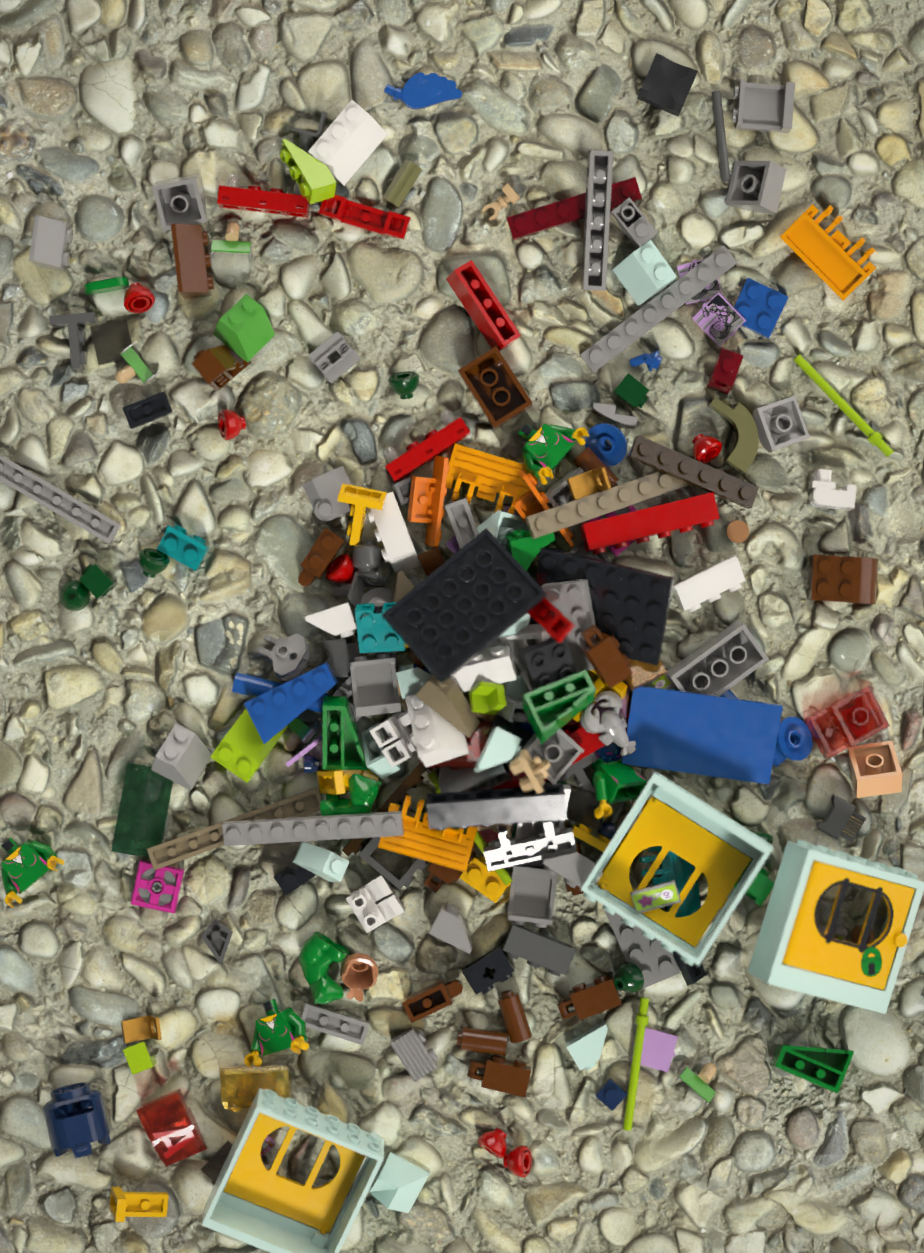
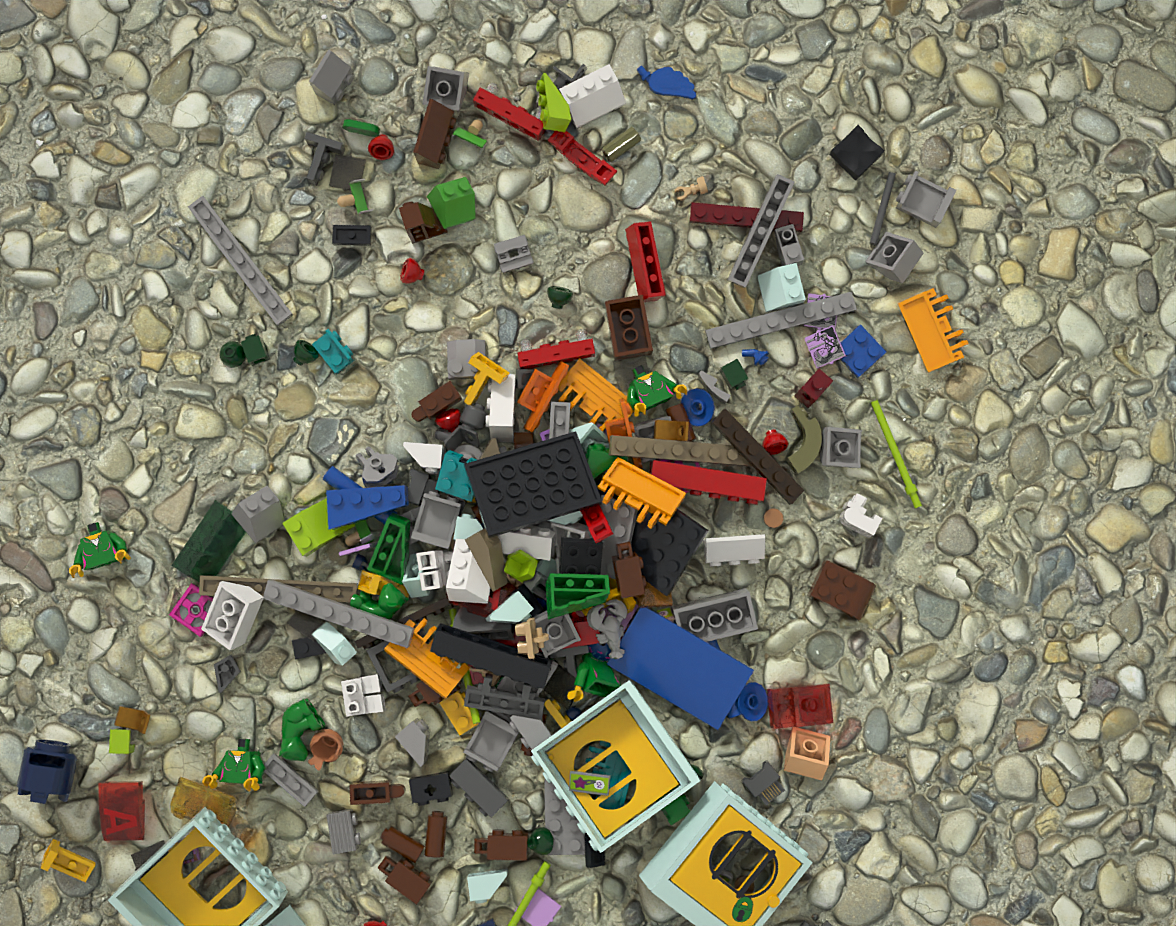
camera: 20 degrees right, 5 degrees down
none -> white slope [201,581,264,650]
none -> light orange hinge [597,457,686,529]

